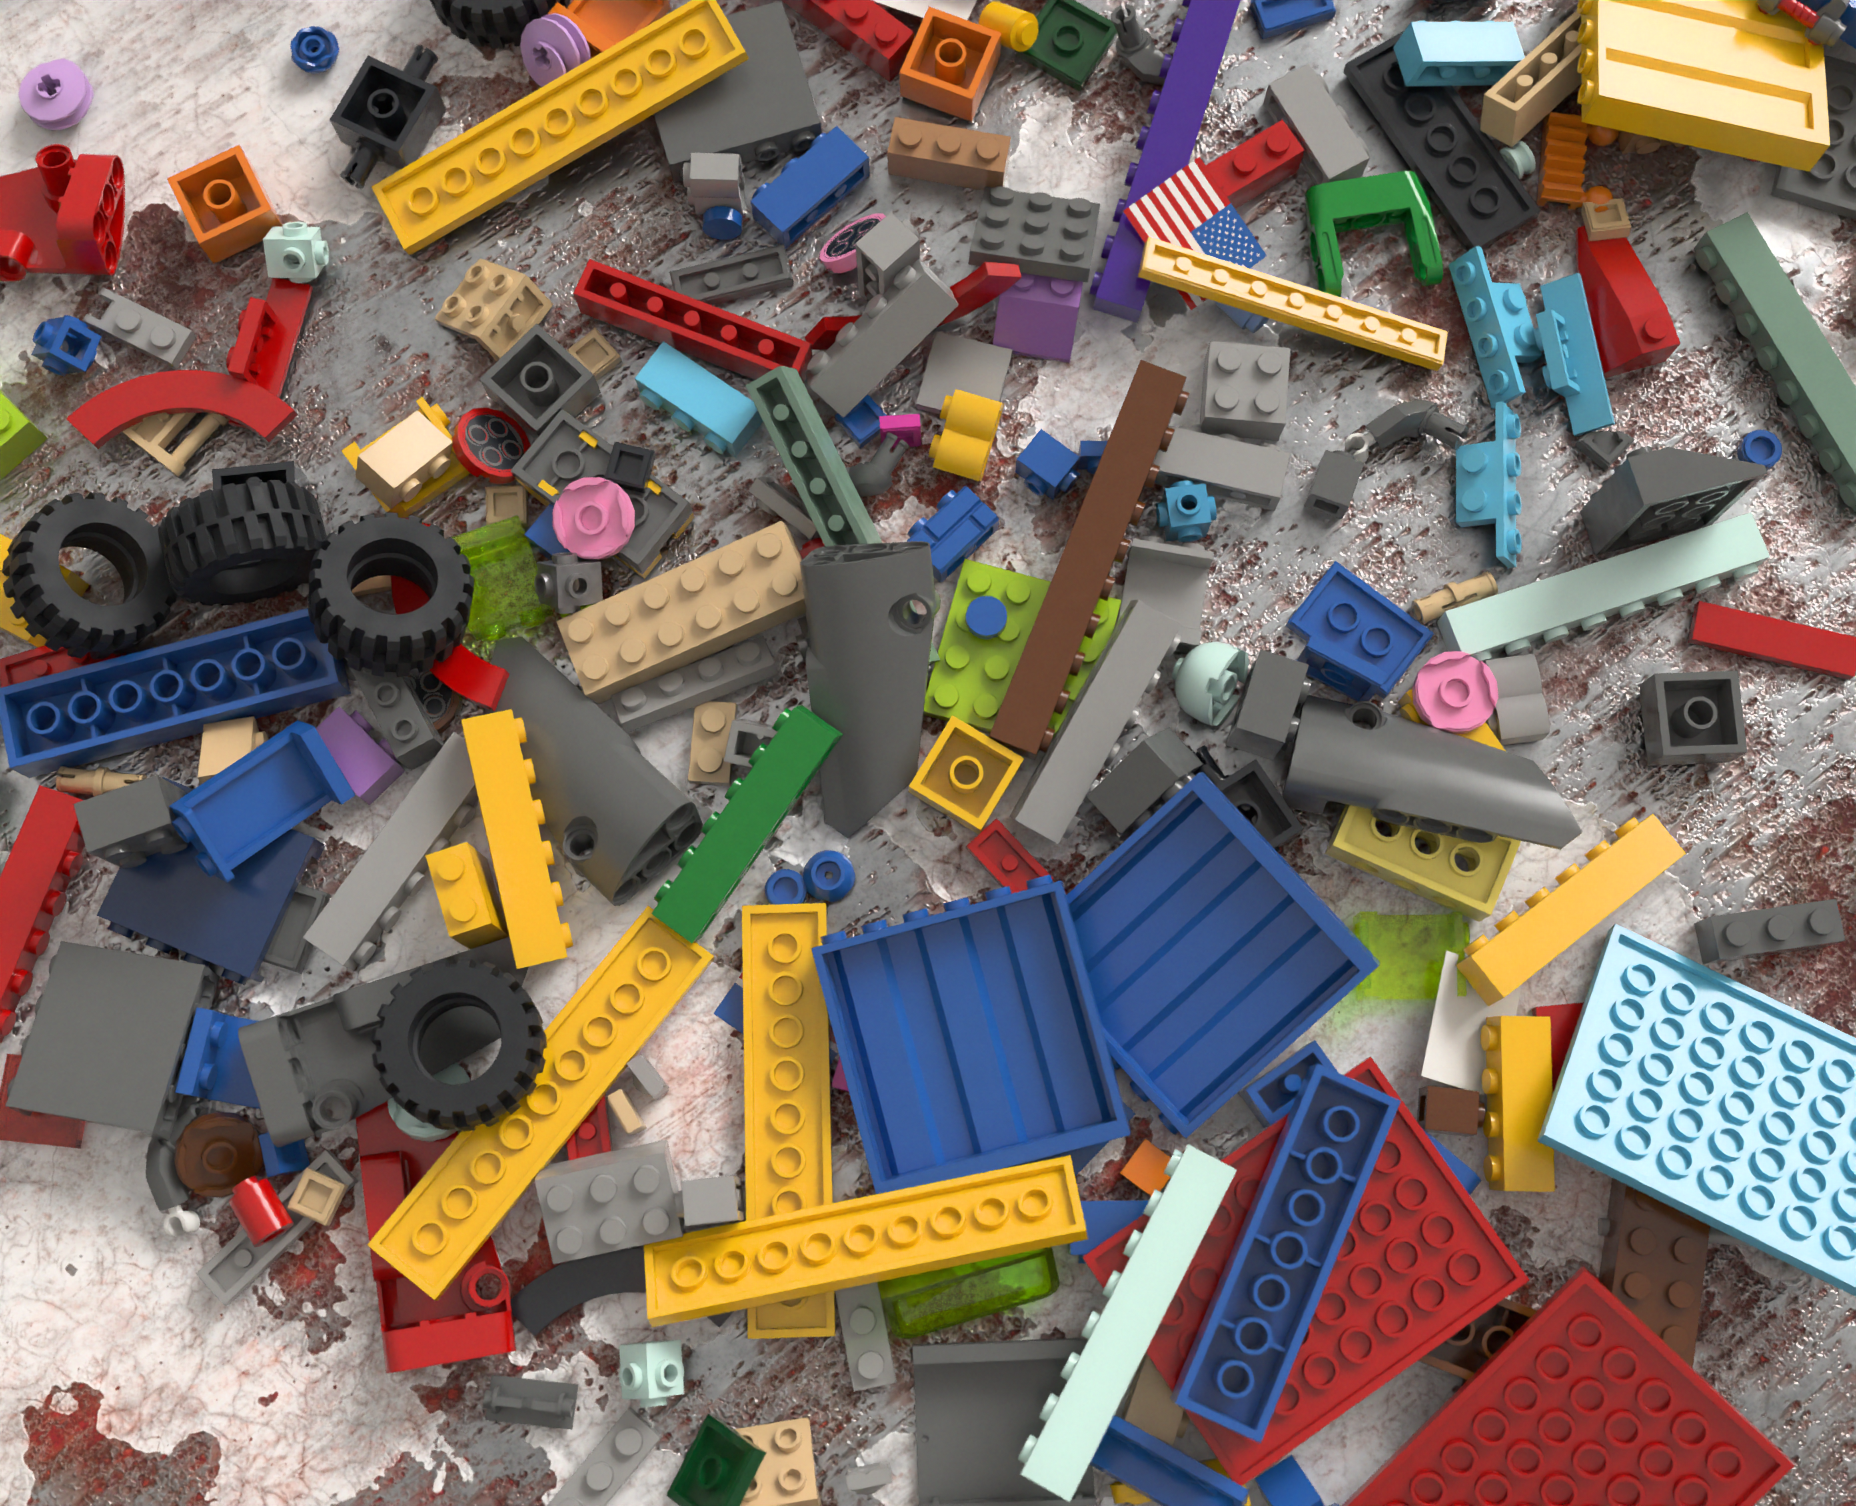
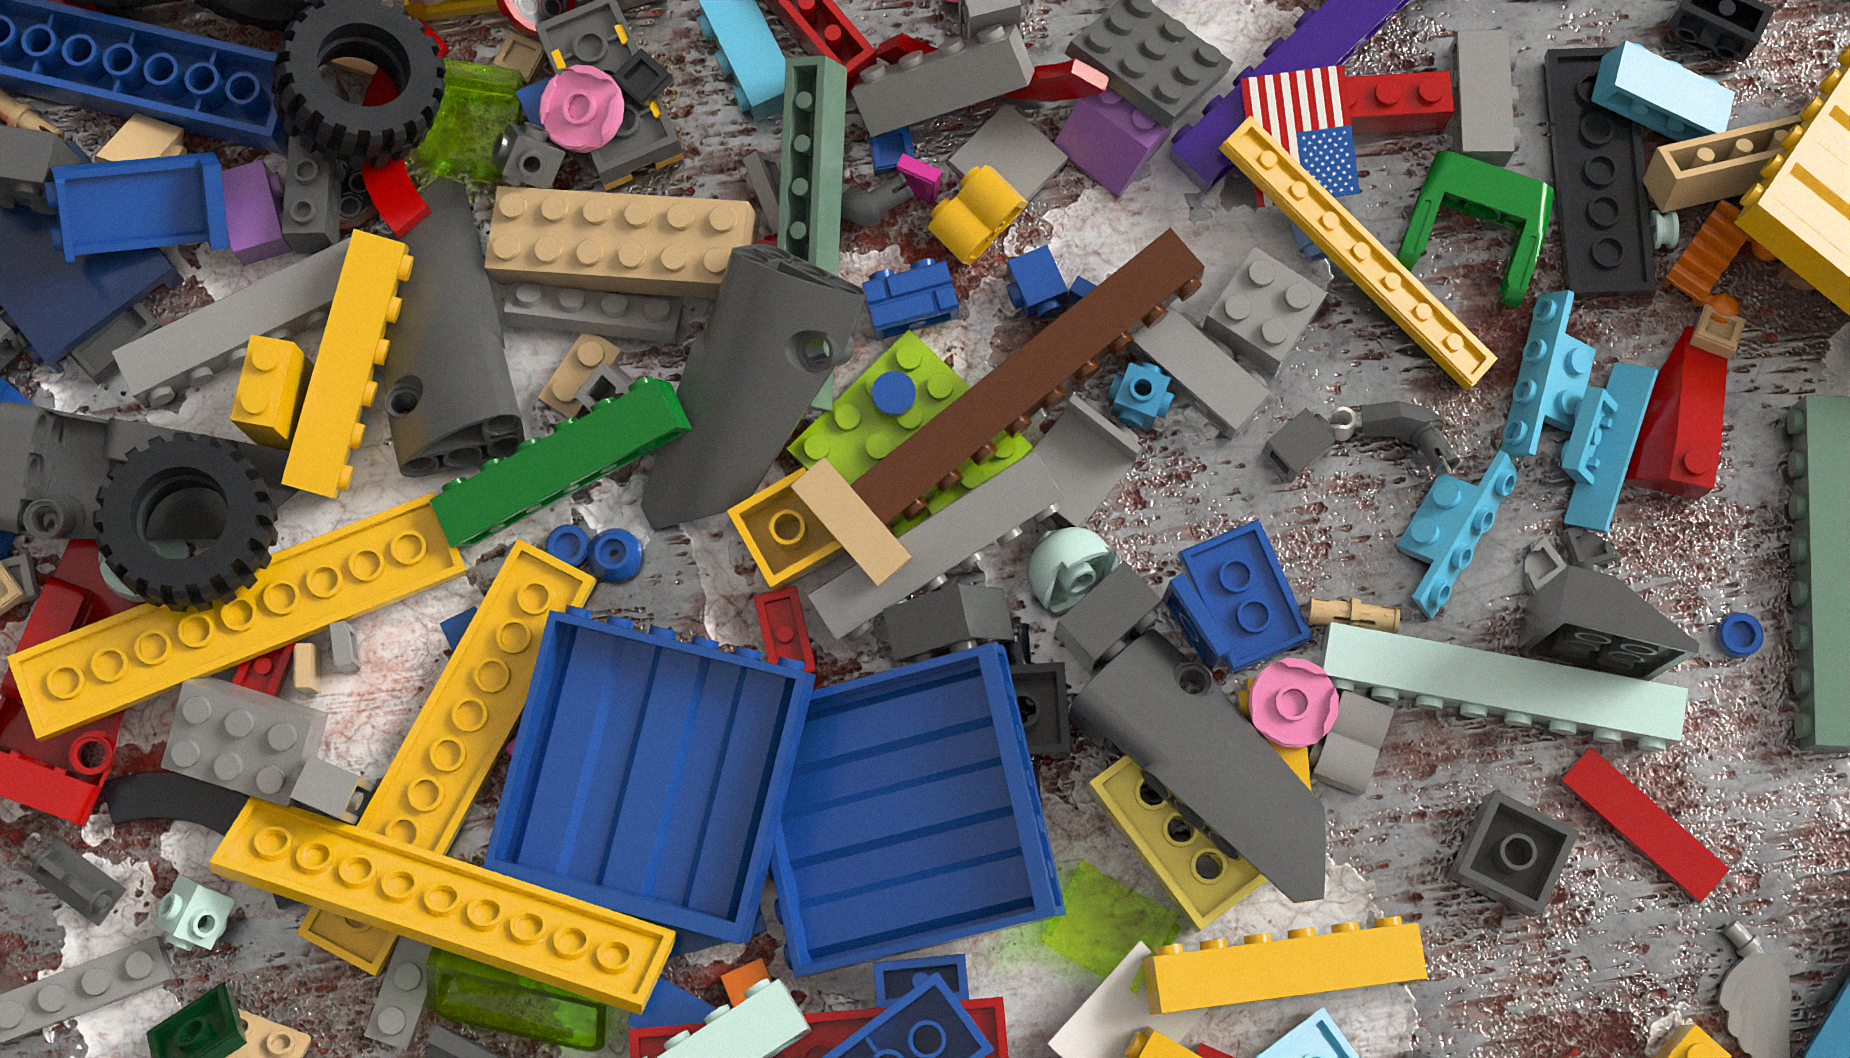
camera: 30 degrees right, 0 degrees up
none -> tan tile [791,457,913,588]
none -> light grey tile [1522,534,1567,596]

